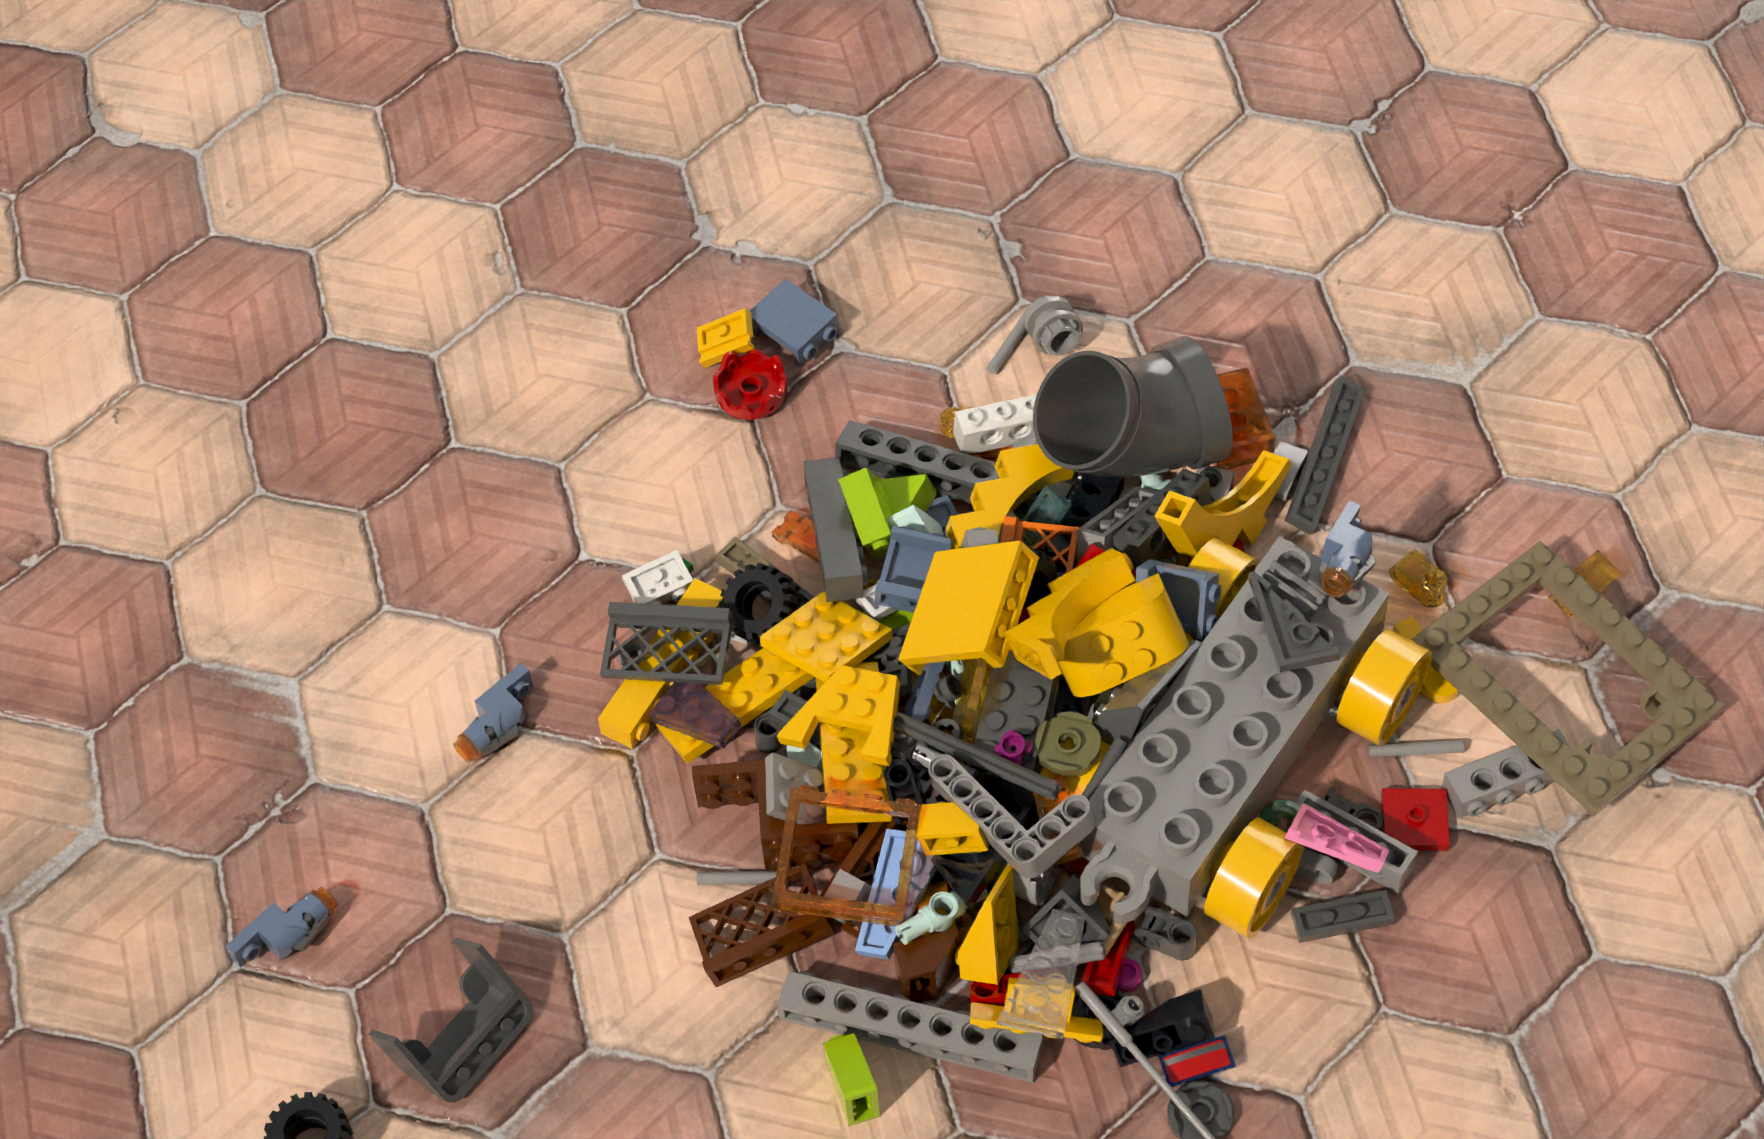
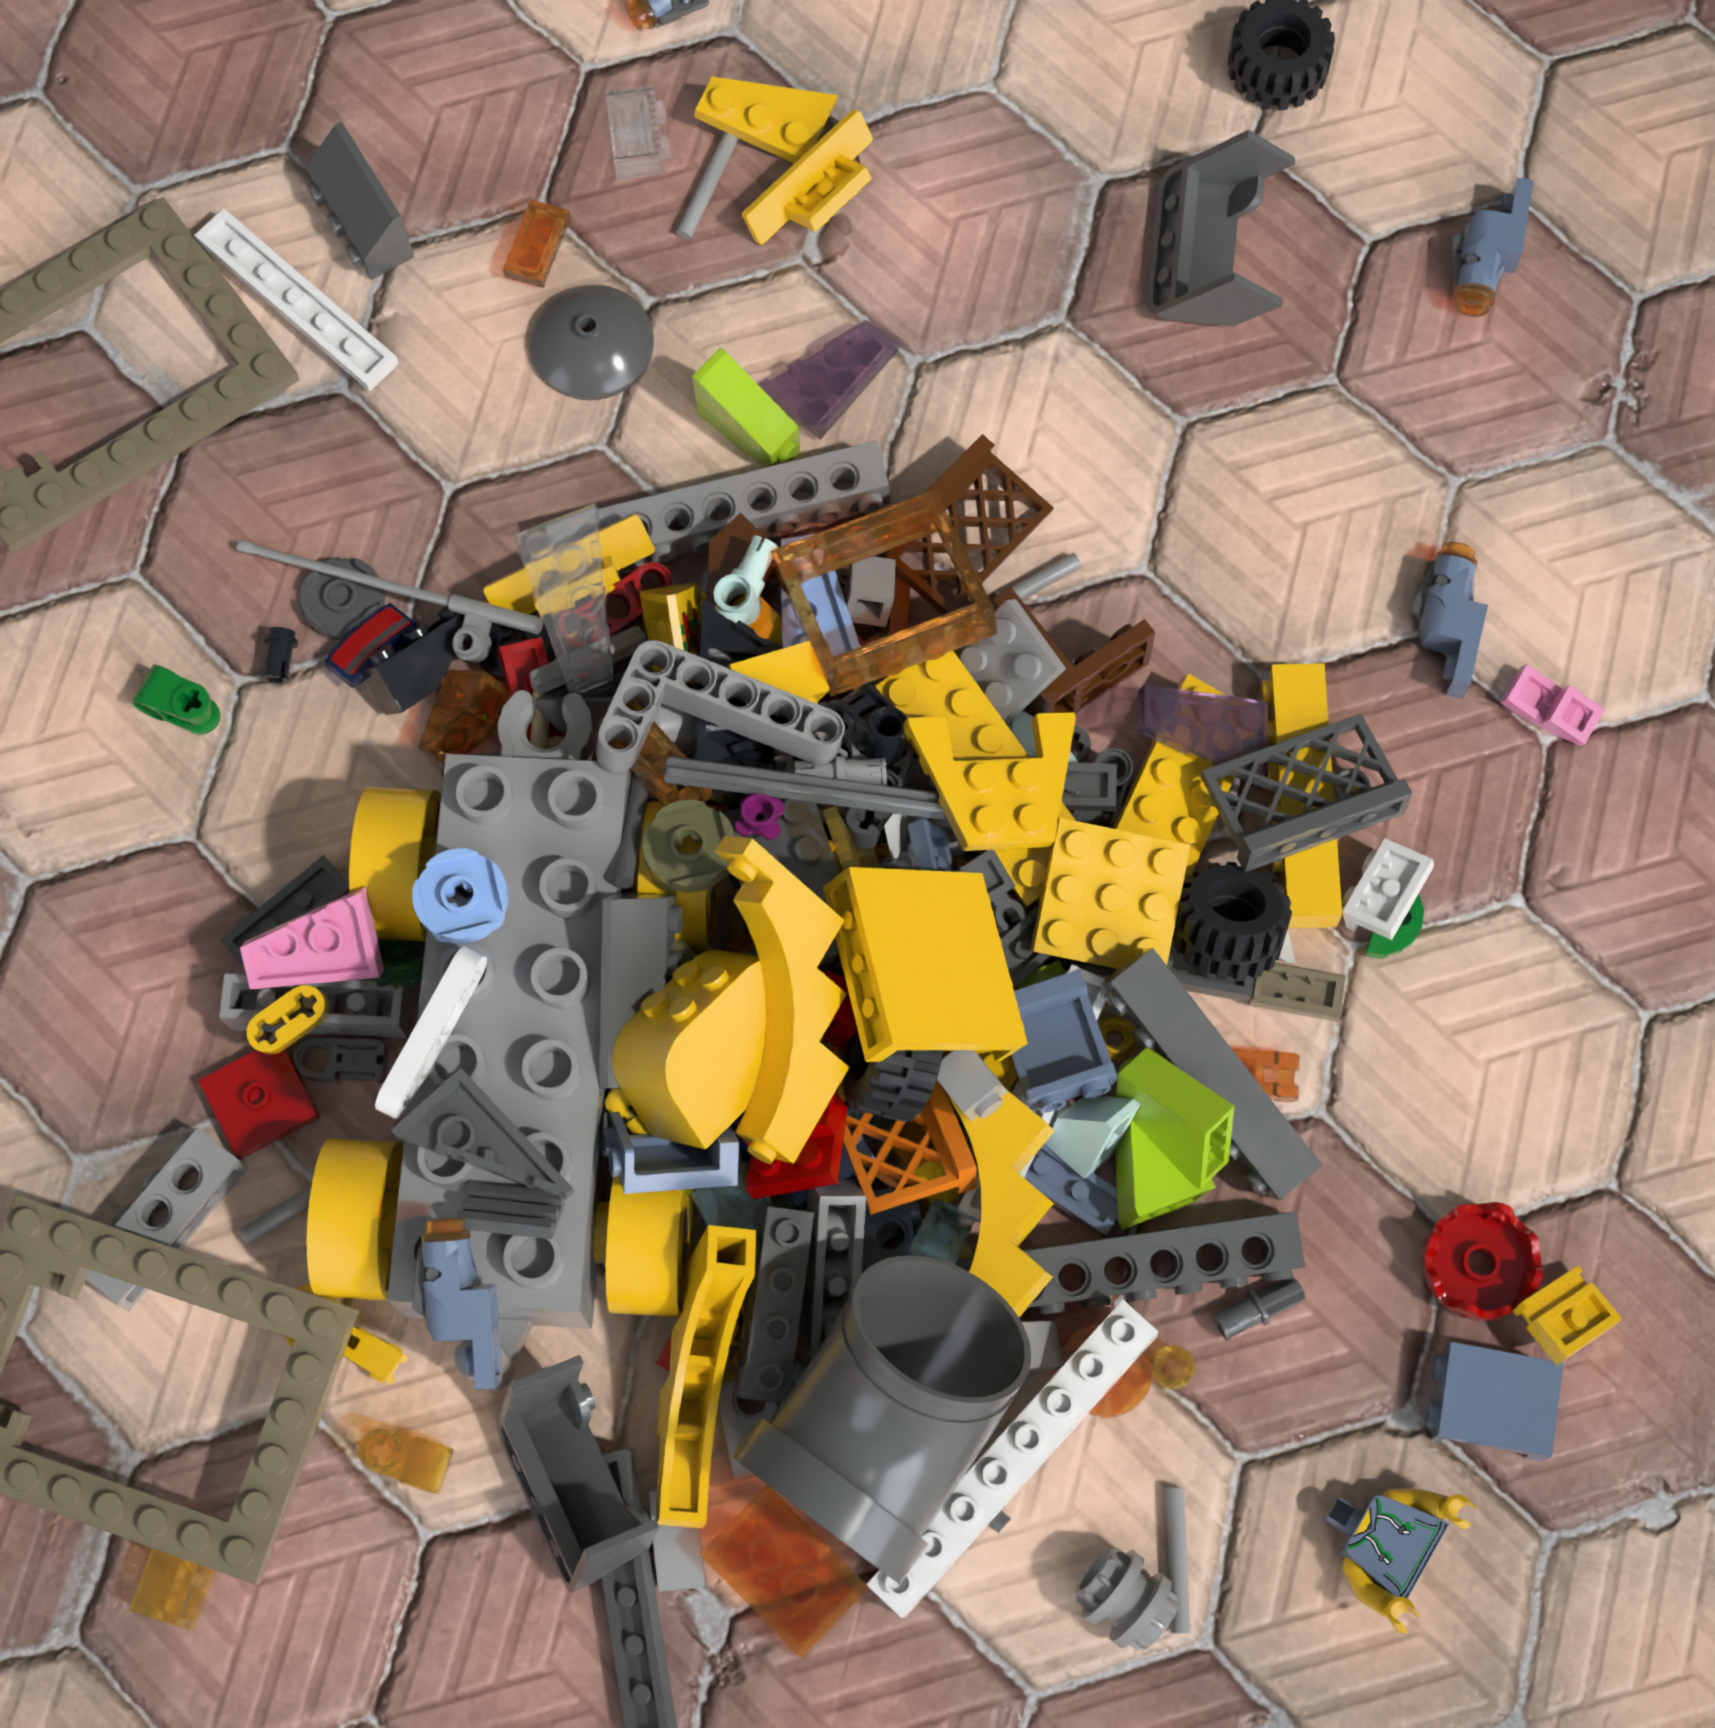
camera: 150 degrees right, 15 degrees up
none -> green piece [131,664,221,735]
none -> yellow beam [247,985,329,1054]
none -> black pin [261,627,298,684]
none -> white beam [375,946,487,1120]
none -> light blue plate [412,848,509,944]
none -> clear orange slope [418,669,510,764]
none -> dark grey windscreen [497,1355,659,1593]
none -> clear purple wing [758,320,899,440]
none -> dark grey axle [1213,1277,1305,1341]
none -> torso [1325,1489,1476,1634]
none -> bright pink slope [1500,664,1605,746]

